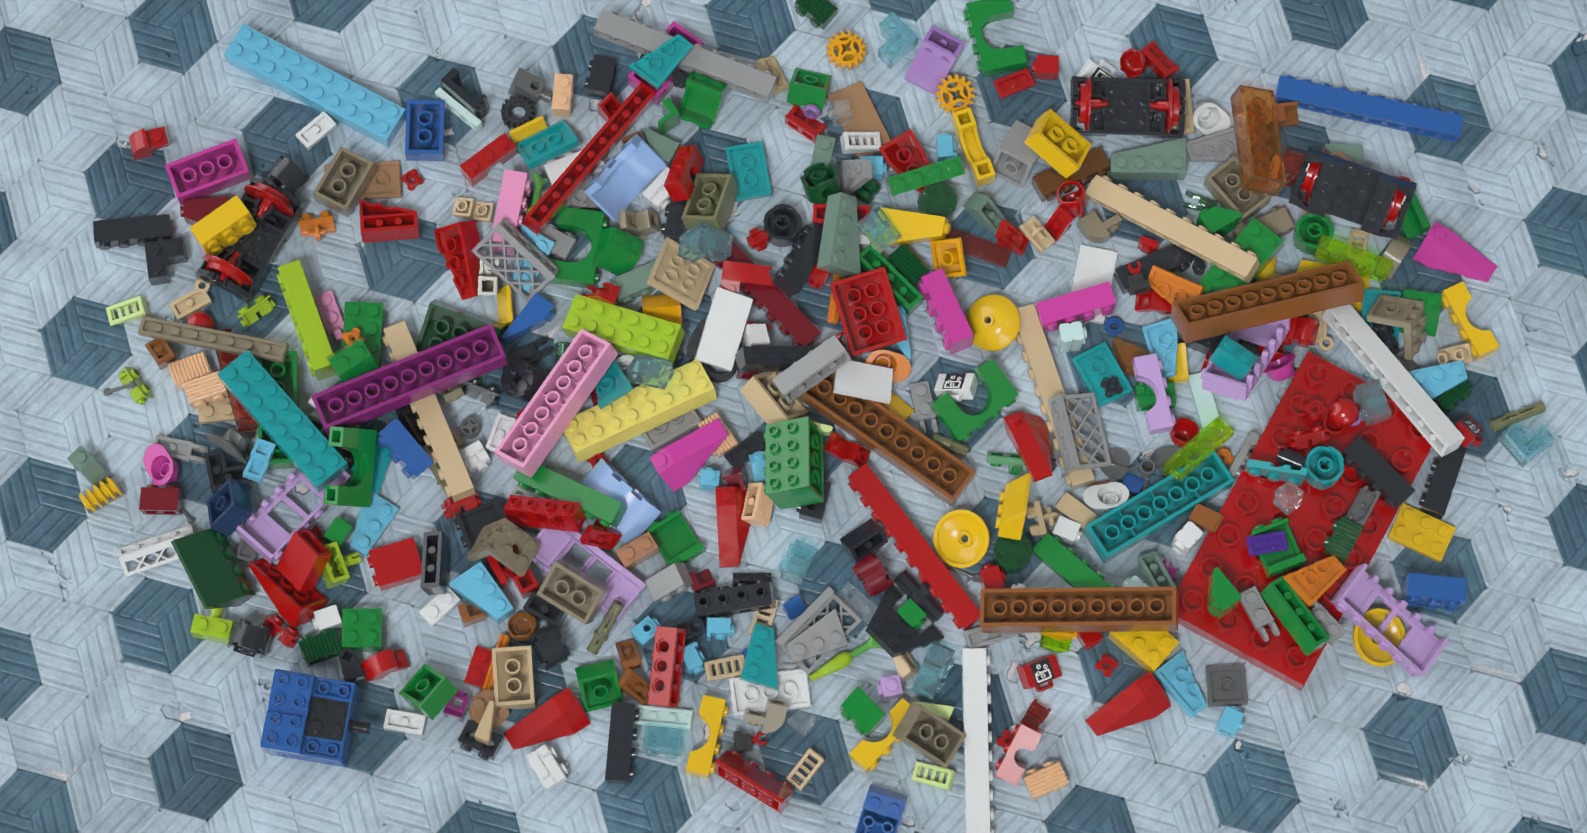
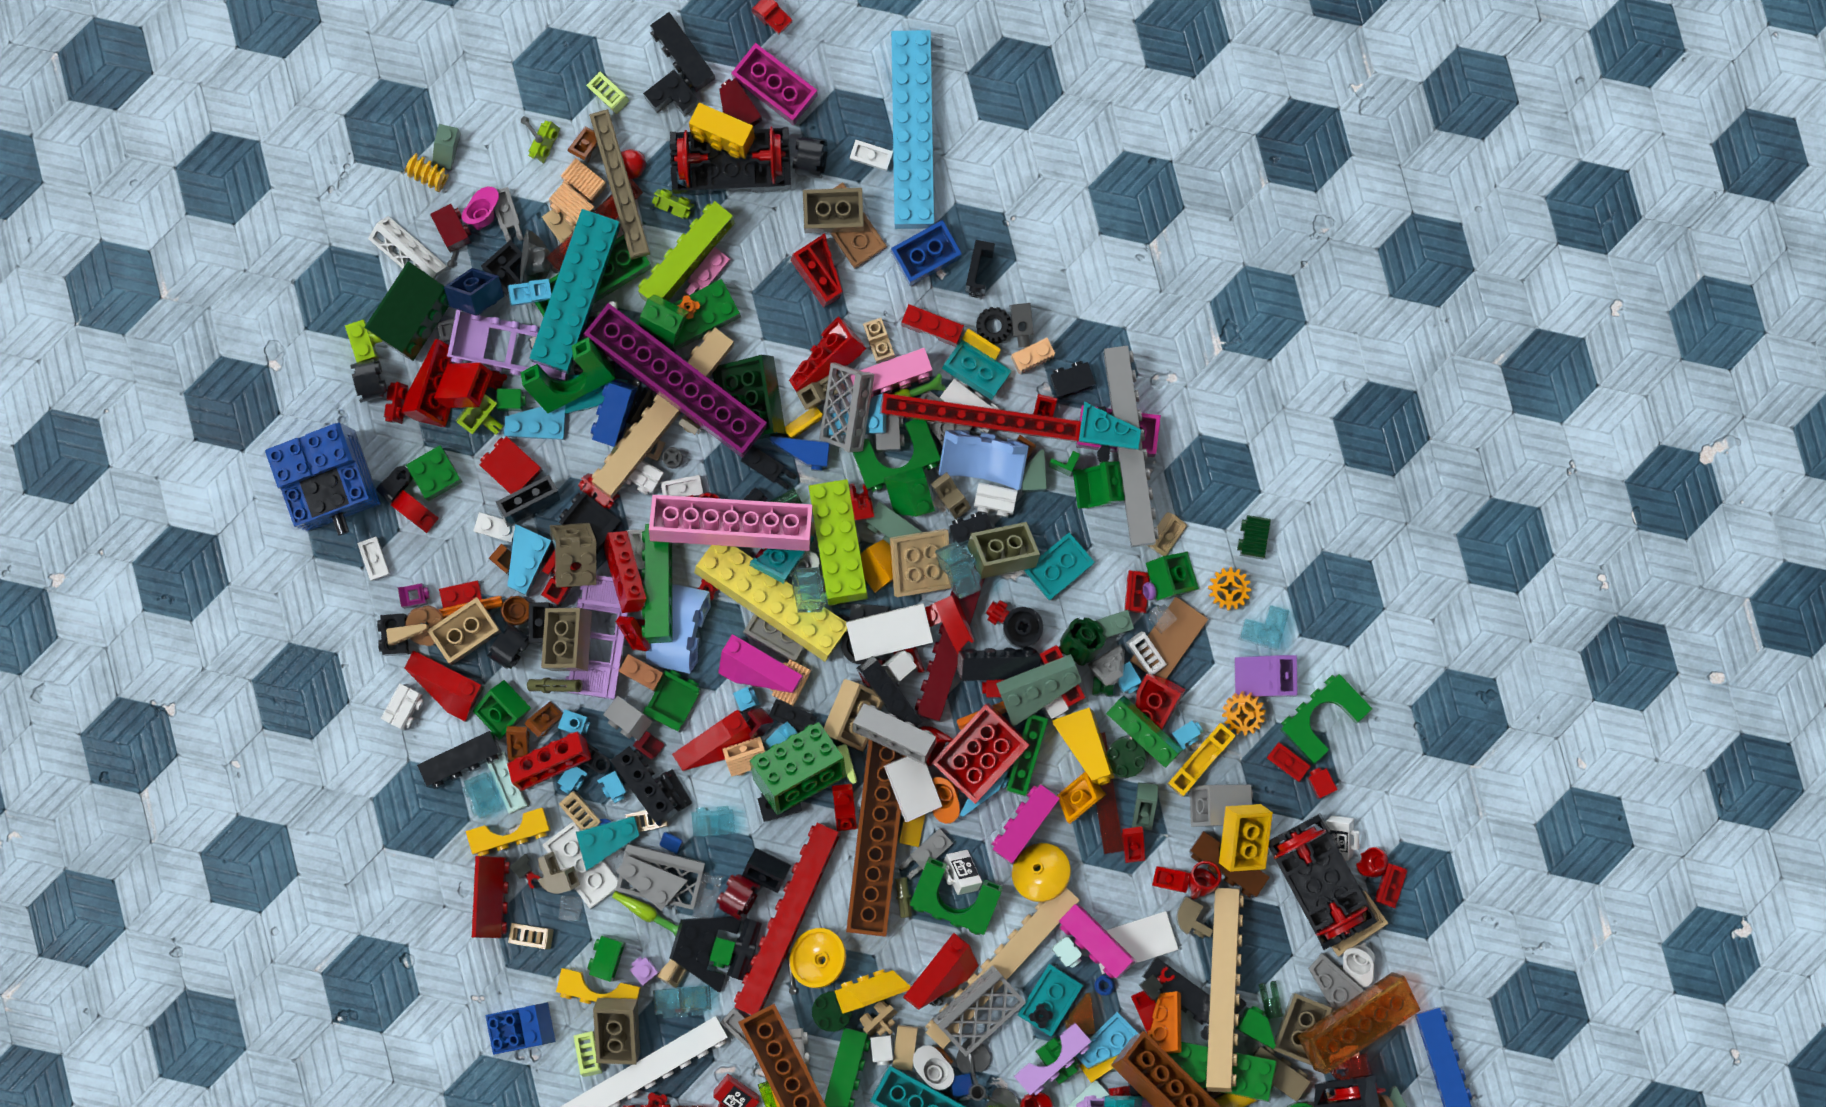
camera: 65 degrees right, 10 degrees up
tan hinge [169,279,212,322] -> none
dark green brick [298,628,343,667] -> none
orange hips [299,211,336,241] -> none
white brick [312,604,342,631] -> none
green brick [399,664,458,720] -> none
red plate [401,169,424,191] -> none
light aqua tile [435,87,483,133] -> none
hinge [462,378,503,406] -> none
black brick [501,360,546,402] -> none
red arch [663,145,704,202] -> none
clear light blue brick [856,207,902,254] -> none
dark green brick [887,243,930,287] -> none
yellowish green slope [914,701,954,722] -> none
red brick [979,564,1006,589] -> none
green hinge [986,451,1025,475] -> none
tan hips [1019,216,1055,254] -> none
sand green wedge [1109,137,1186,180] -> none
red plate [1137,236,1159,254] -> none
dark orange panel [1274,101,1299,128] -> none

